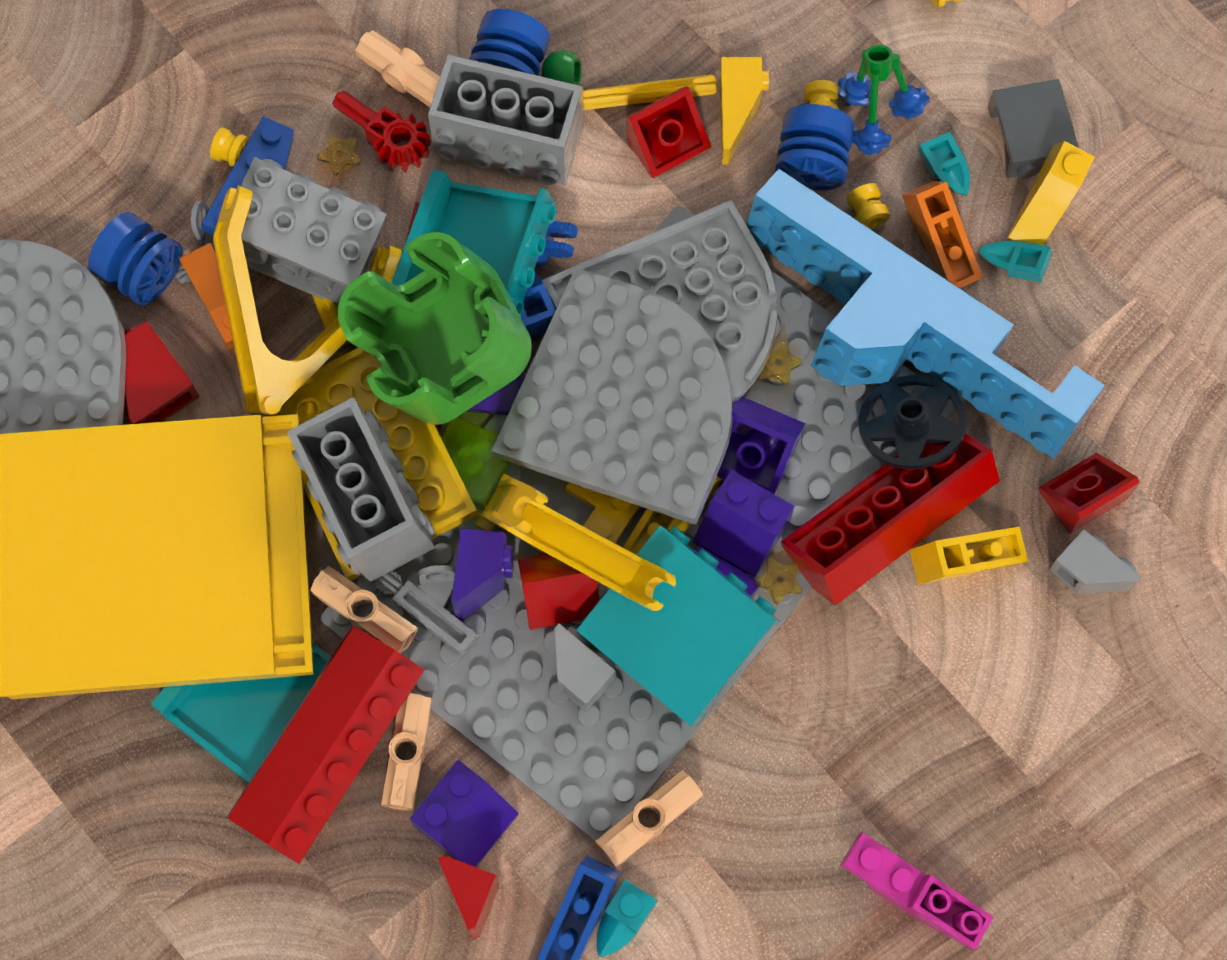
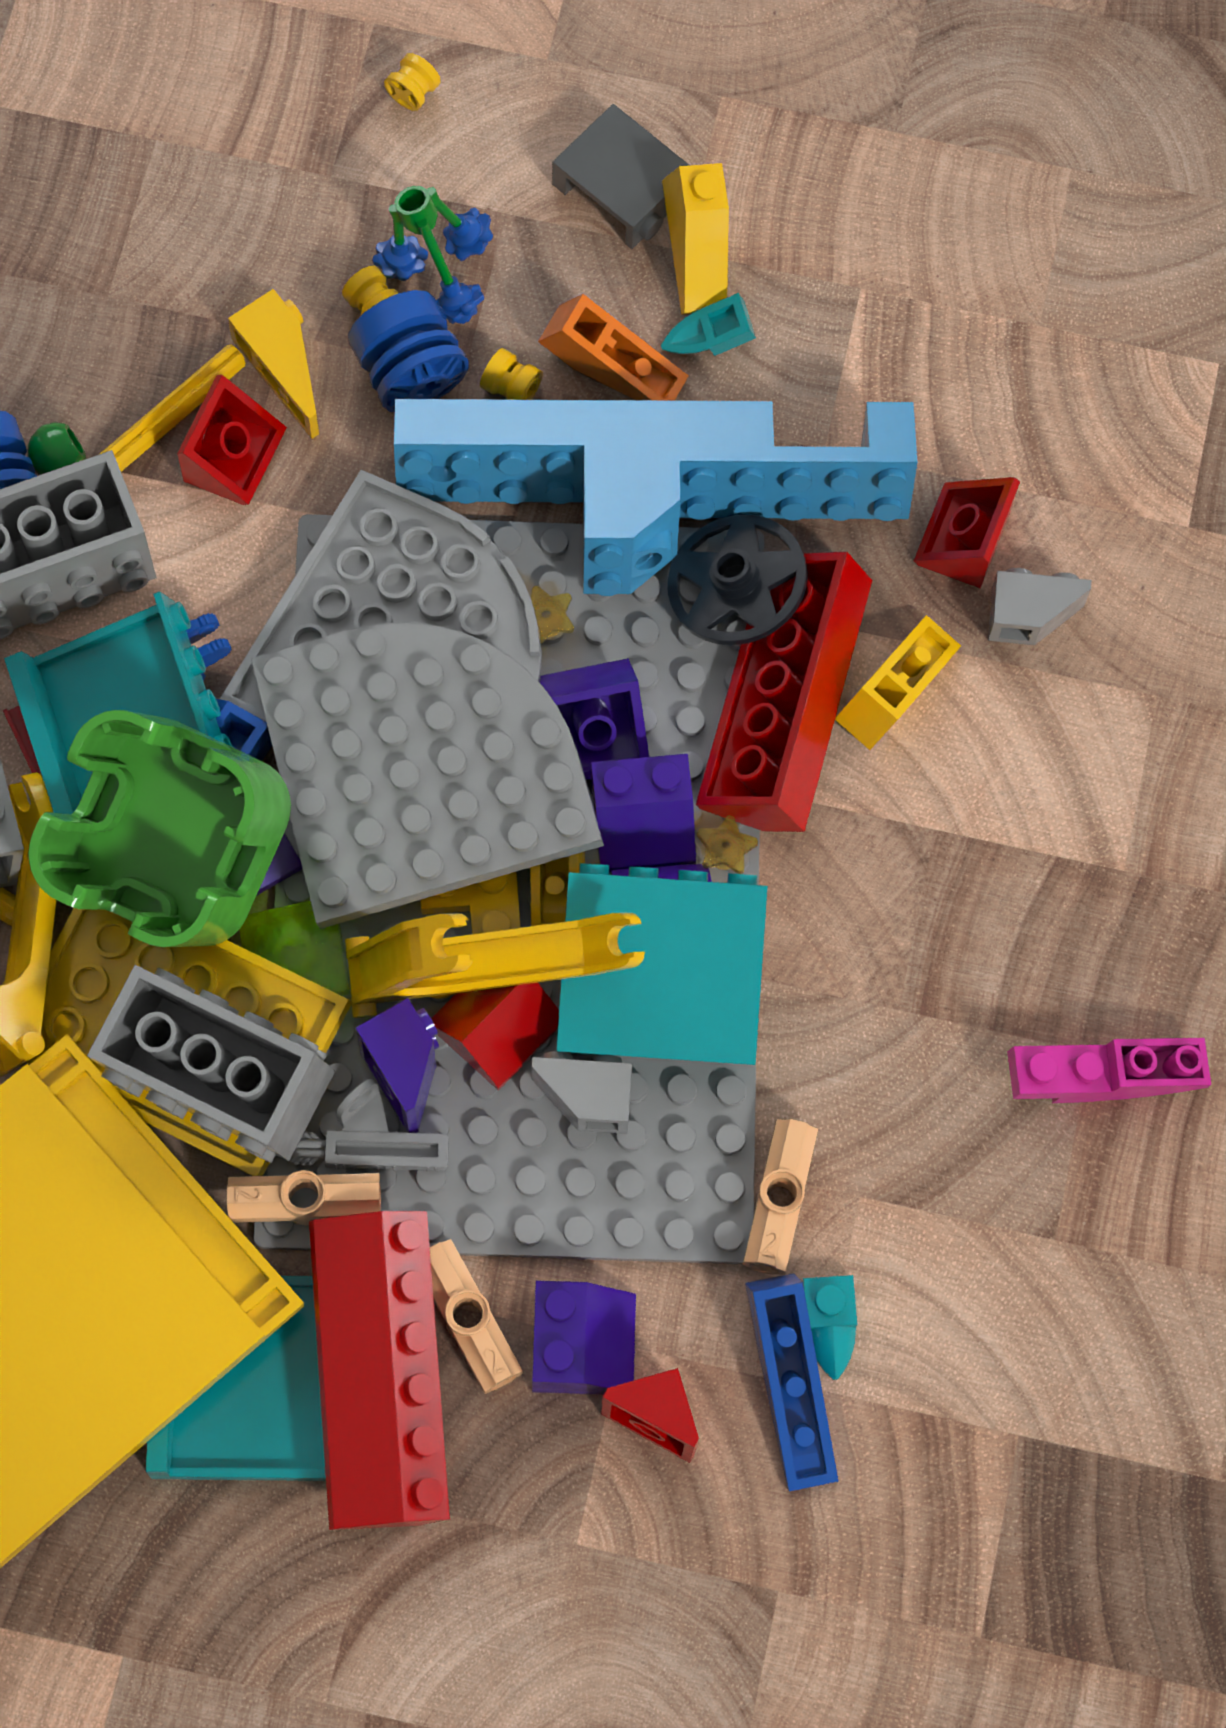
camera: 40 degrees left, 0 degrees up
teal plate [918,132,970,196] -> none

